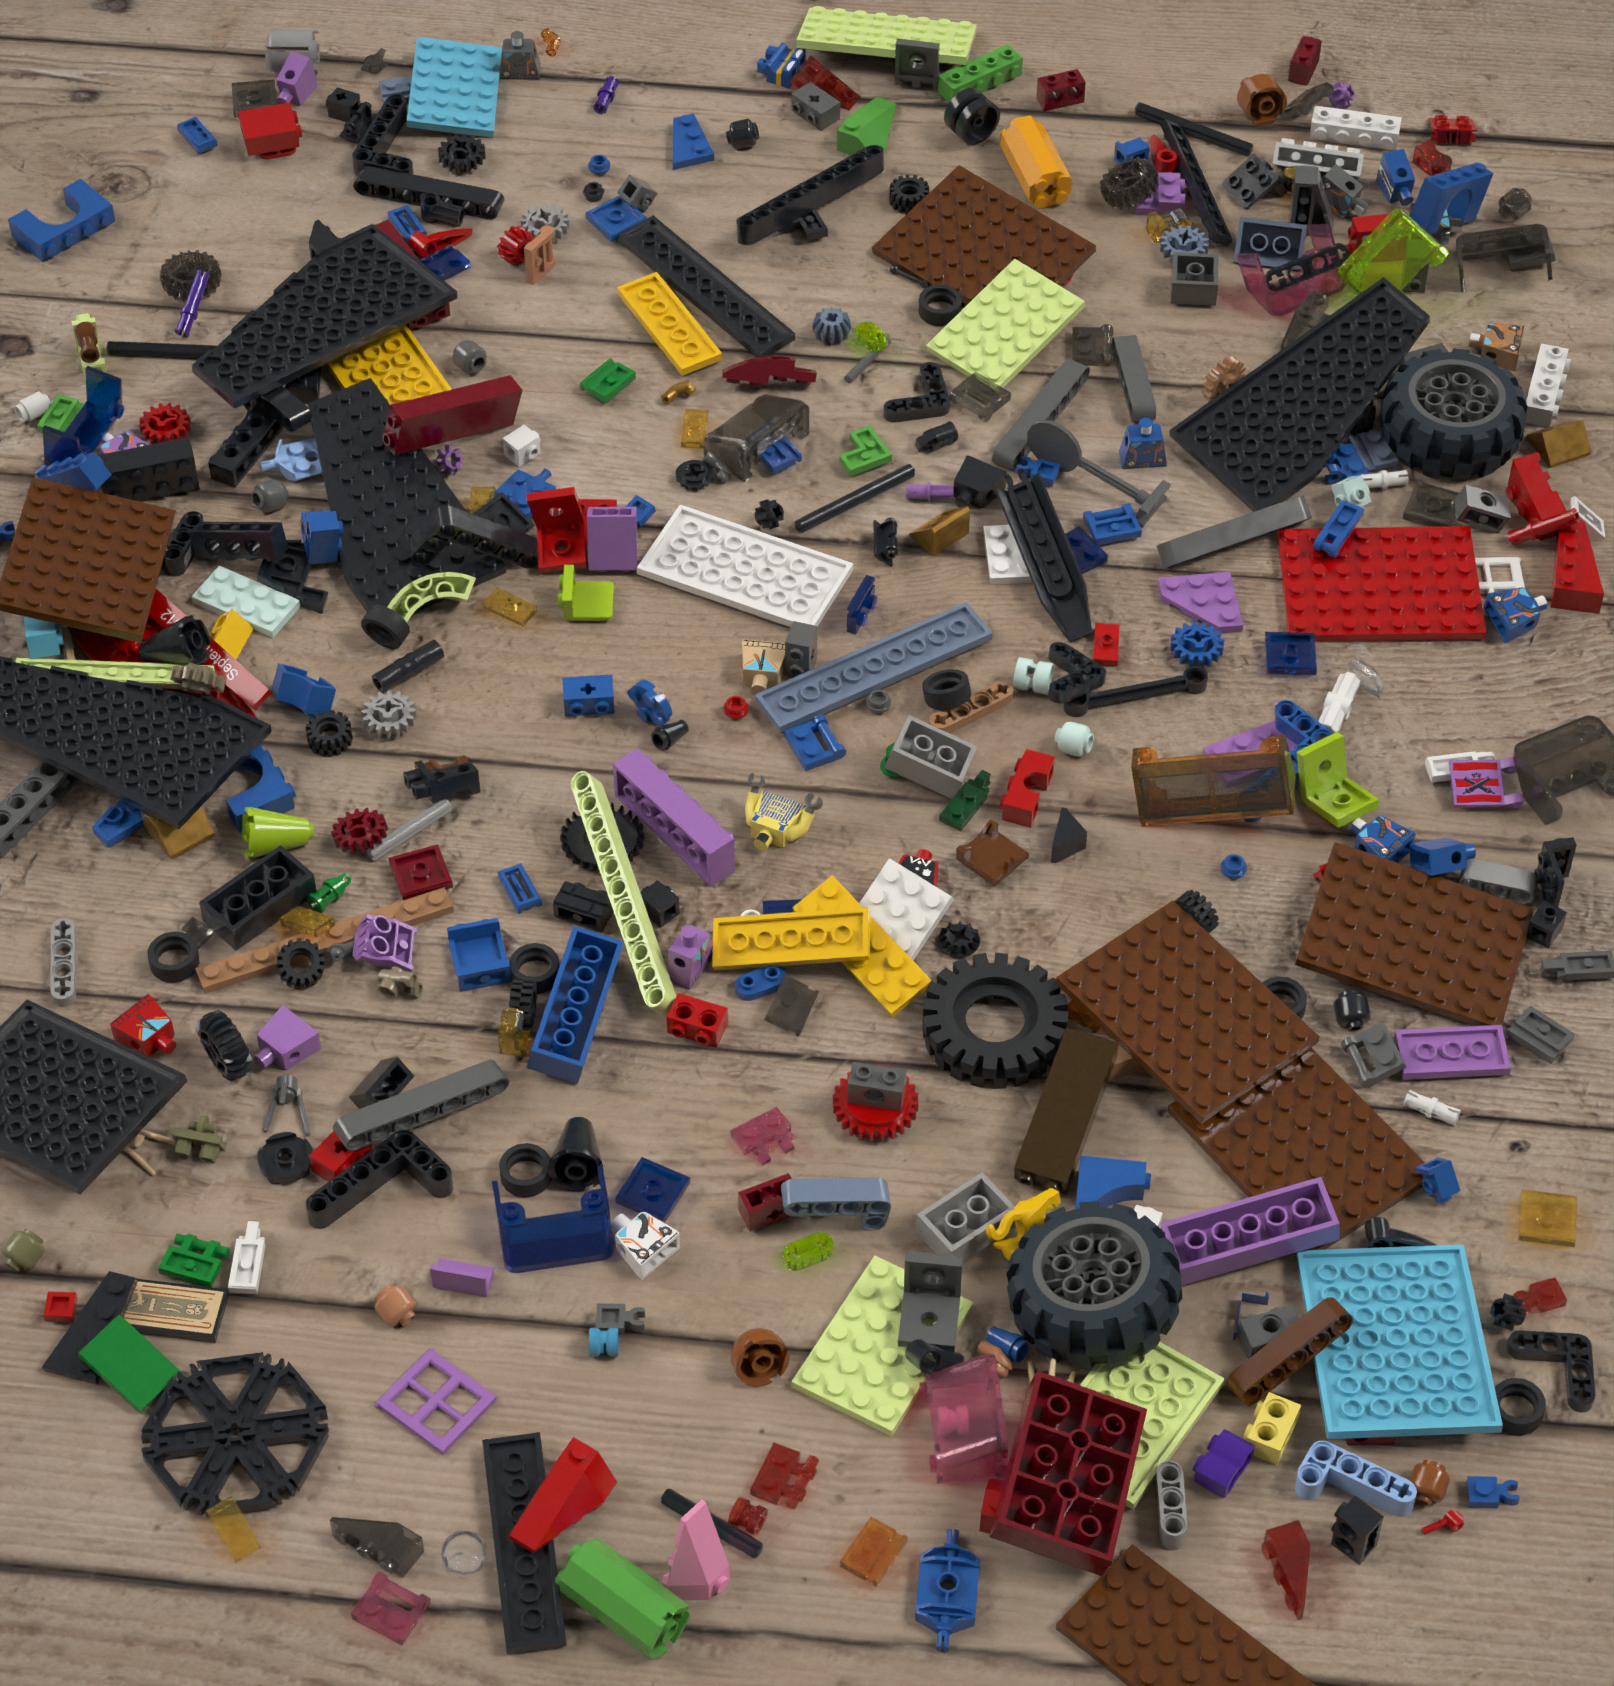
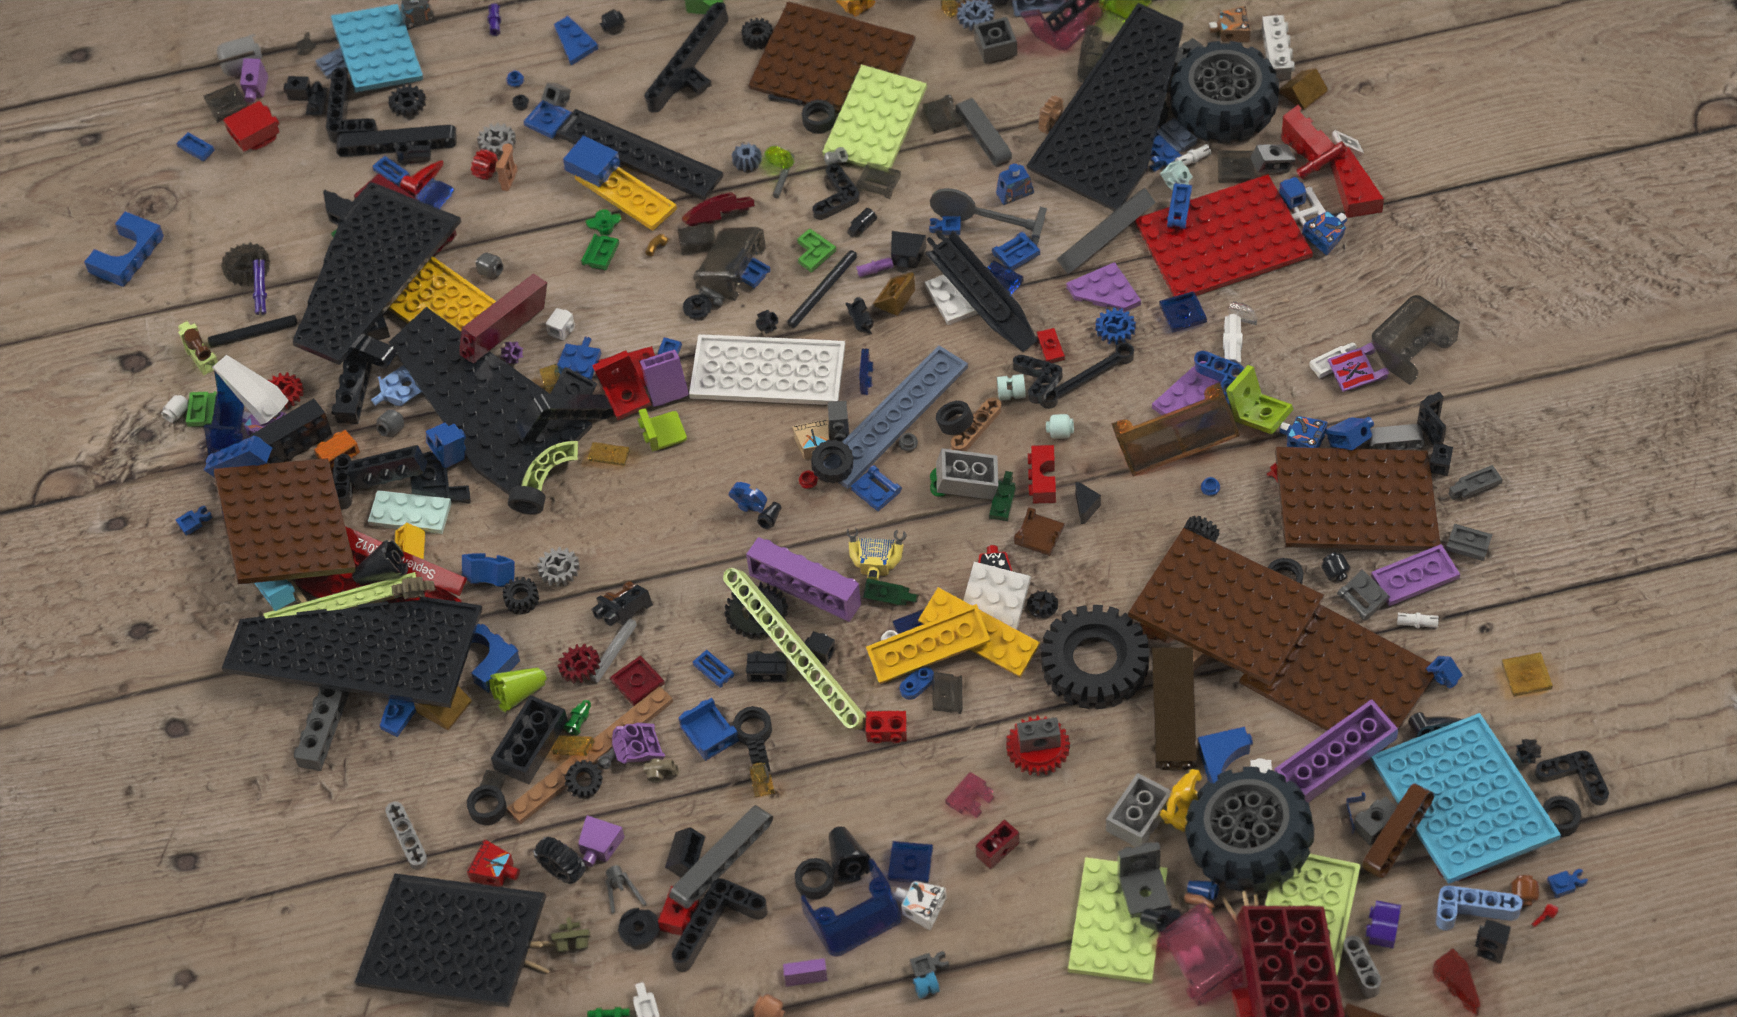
camera: 15 degrees left, 5 degrees up
black axle [371,640,444,693] -> none
blue brick [526,926,624,1084] -> none
blue brick [562,674,615,716] -> none
medium lavender torso [667,925,713,990] -> none
clear yellow plate [681,409,709,449] -> none
dark orange cylinder [731,1328,790,1387] -> none
sand blue beam [781,1178,891,1231] -> none
clear neon green beam [783,1232,834,1271] -> none
dark grey beam [992,358,1090,471] -> none
light yellow brick [1243,1392,1301,1465] -> none
clear red plate [1513,1277,1567,1314] -> none
none -> white wedge [212,355,289,424]
none -> orange brick [314,429,360,471]
none -> blue brick [563,136,620,187]
none -> green plate [586,209,621,235]
none -> clear smoke brick [678,223,717,255]
none -> black tyre [811,440,853,483]
none -> light grey bush [824,147,848,166]
none -> dark green hinge [863,579,919,605]
none -> blue brick [1279,177,1307,209]

